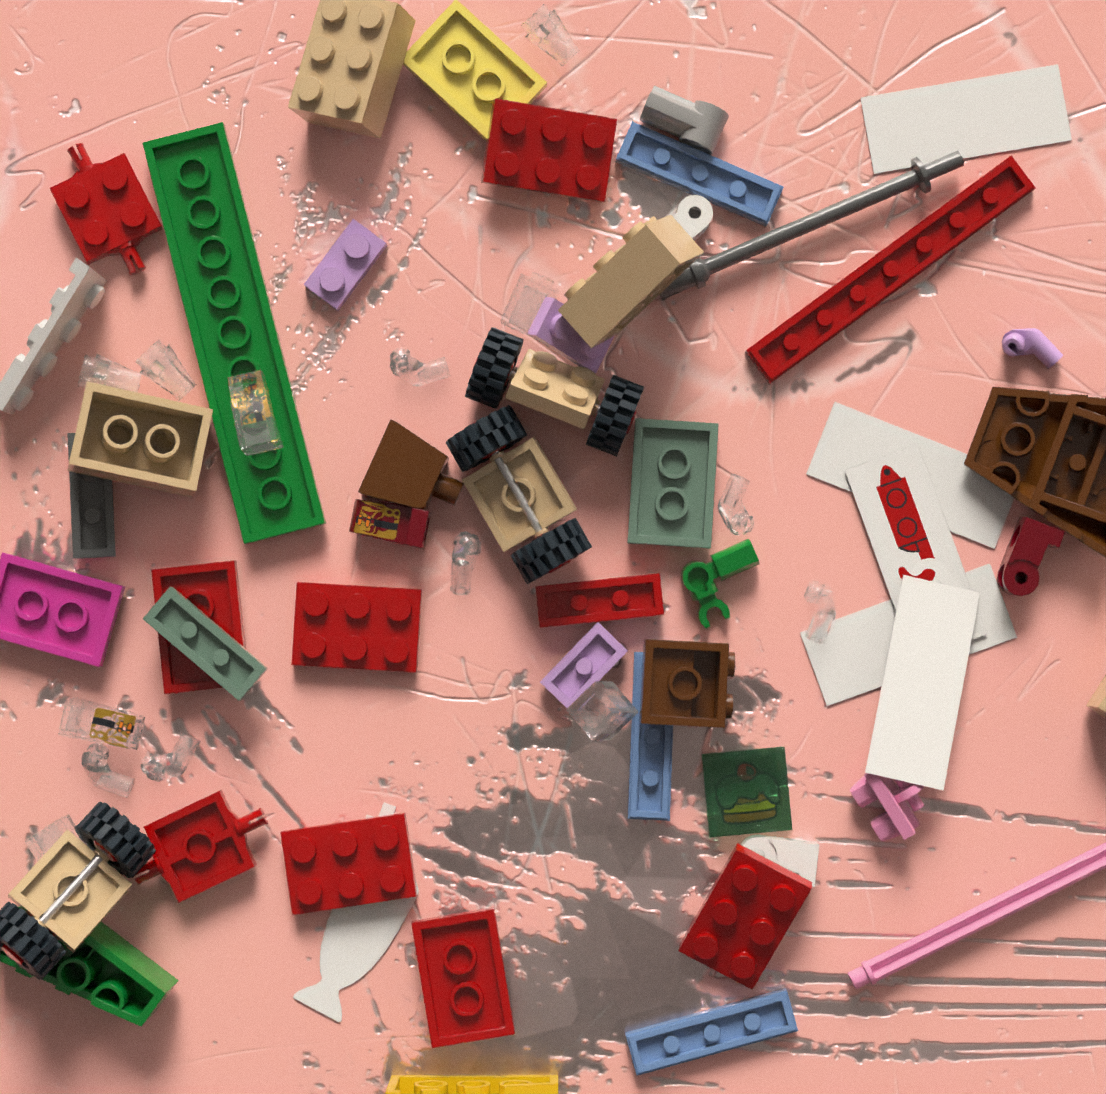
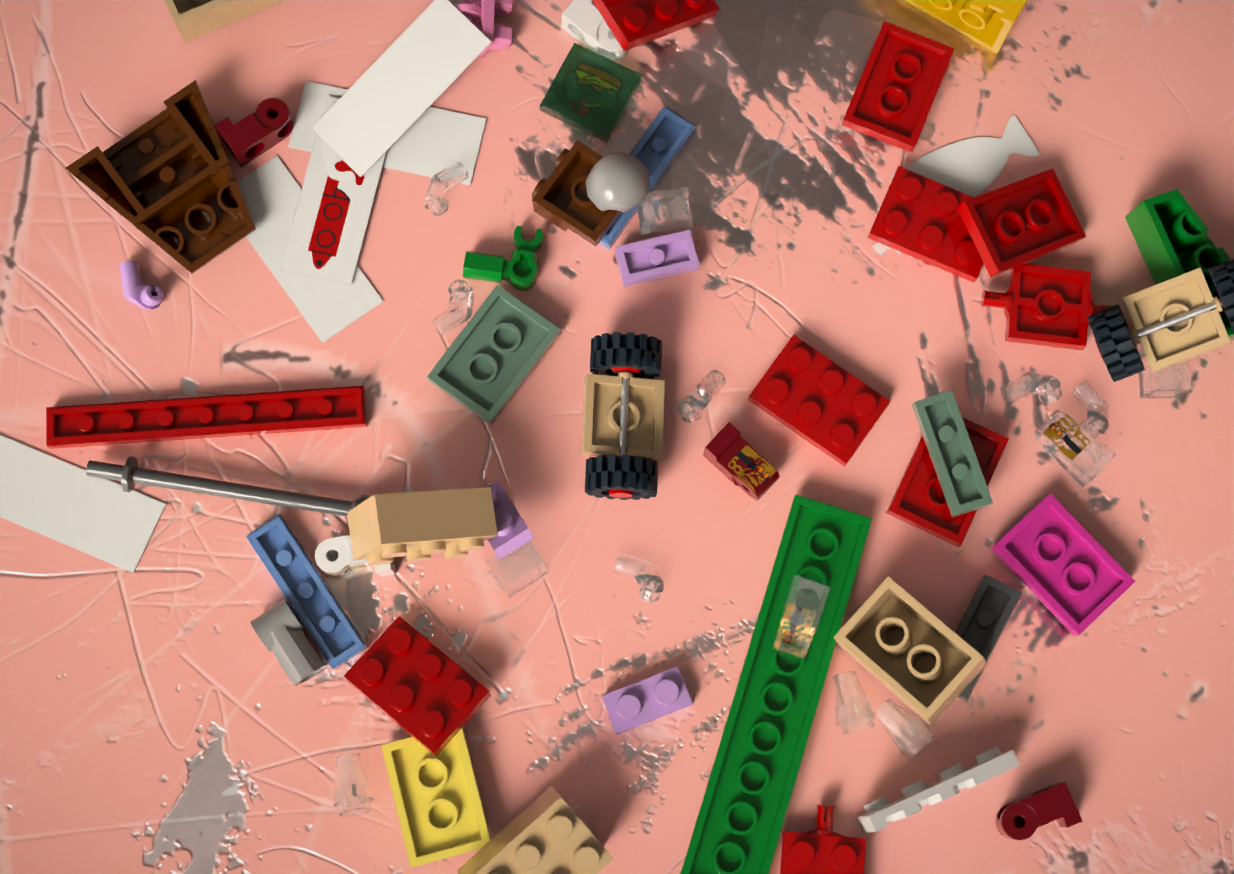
camera: 150 degrees left, 10 degrees down
reddish brown torso [358,419,464,510] -> none
plate [465,327,644,457] -> none
red plate [535,573,664,628] -> none
none -> light grey hair [586,152,650,213]
none -> red plate [957,168,1087,277]

